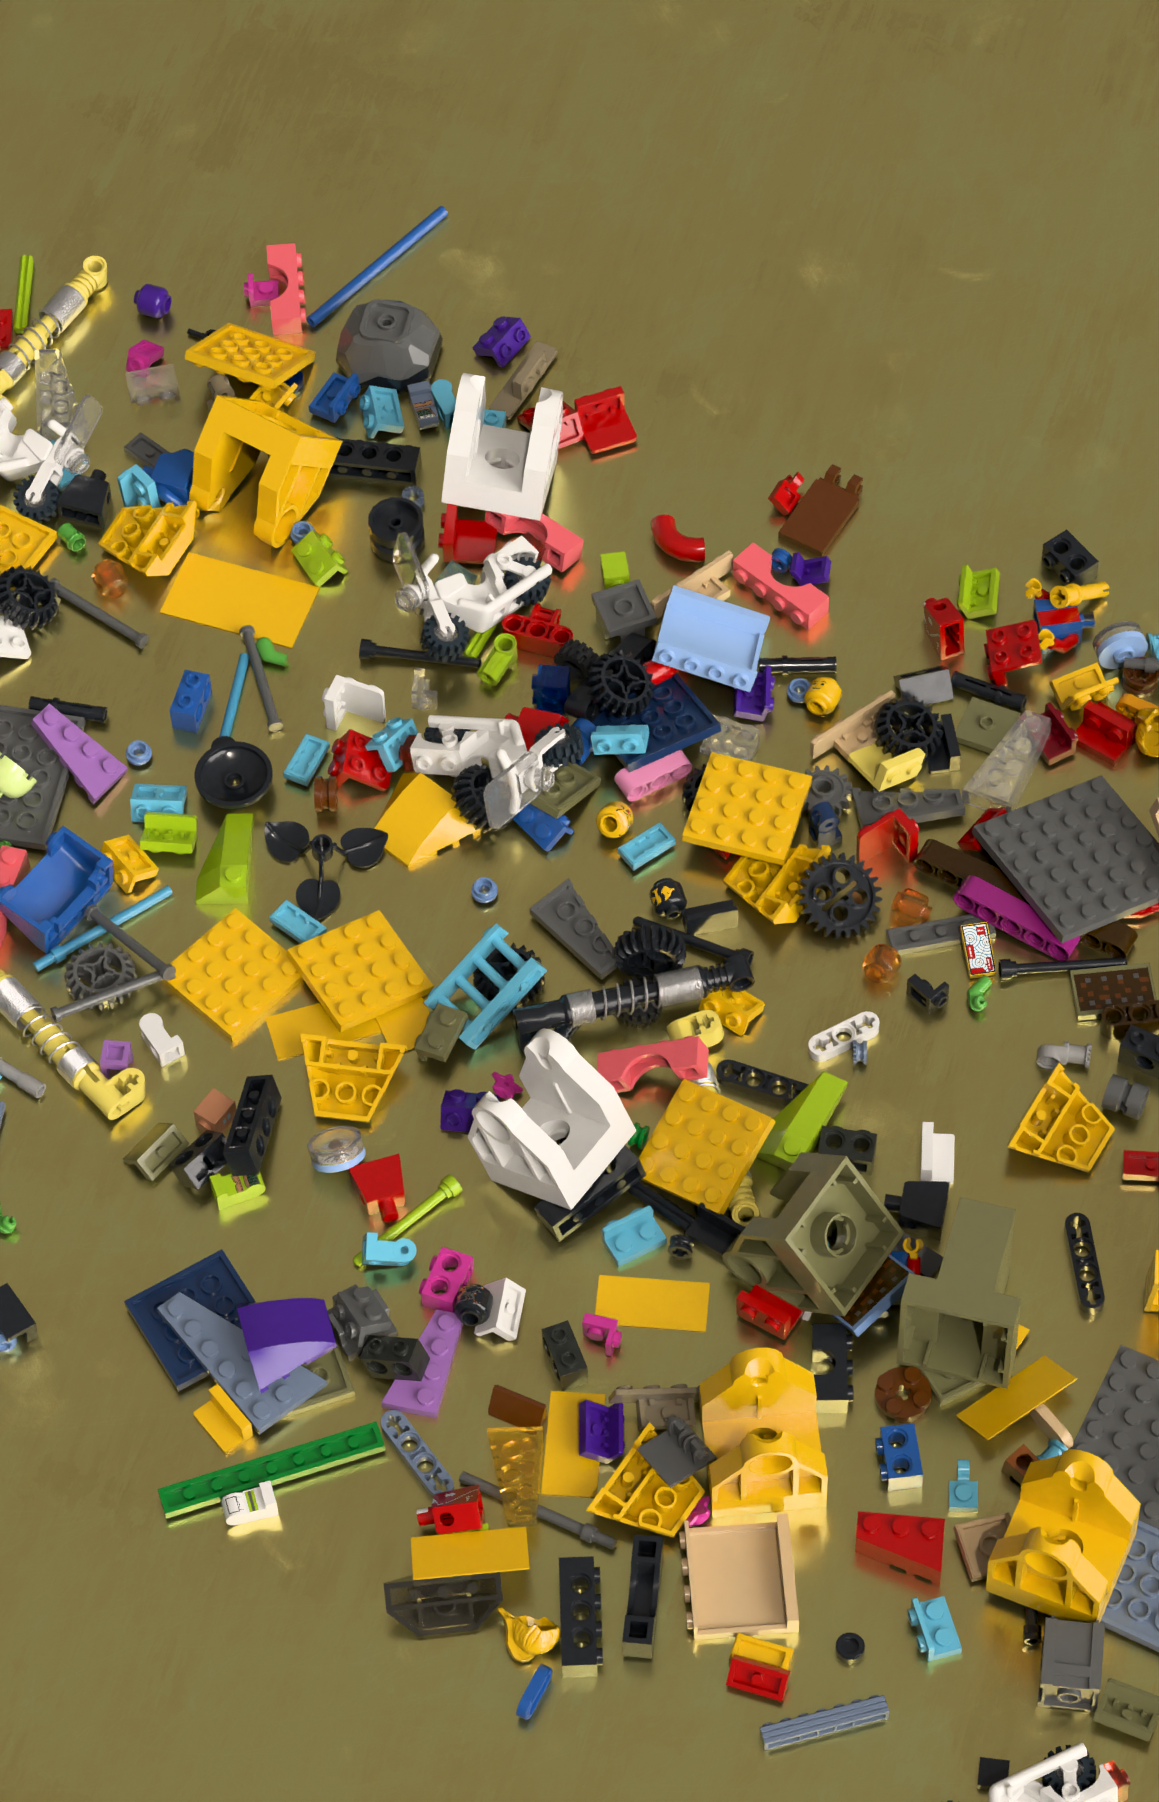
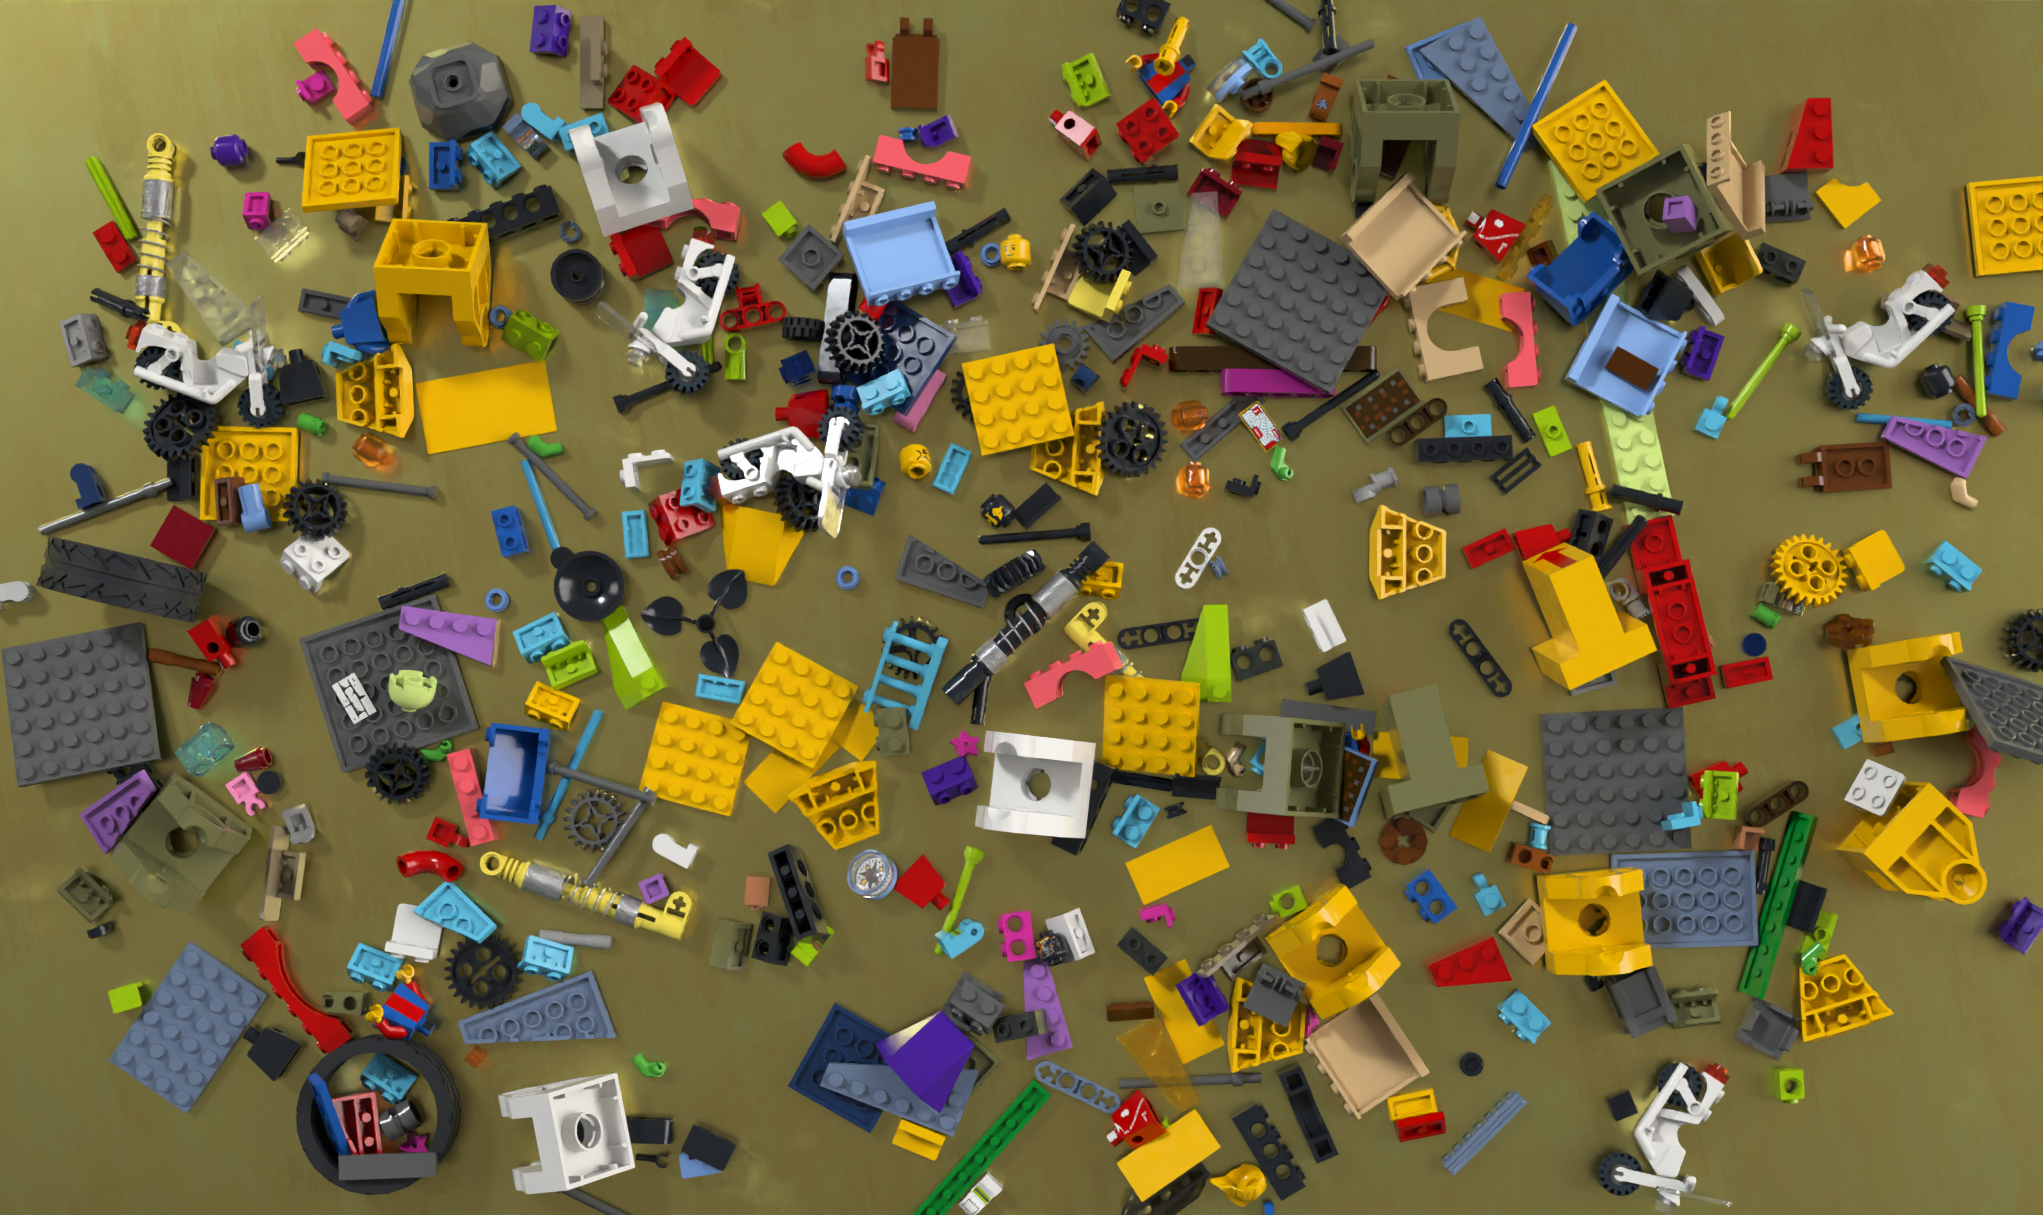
camera: 30 degrees left, 30 degrees up
clear bracket [411,668,438,710] -> none
green bush [628,1122,650,1150] -> none

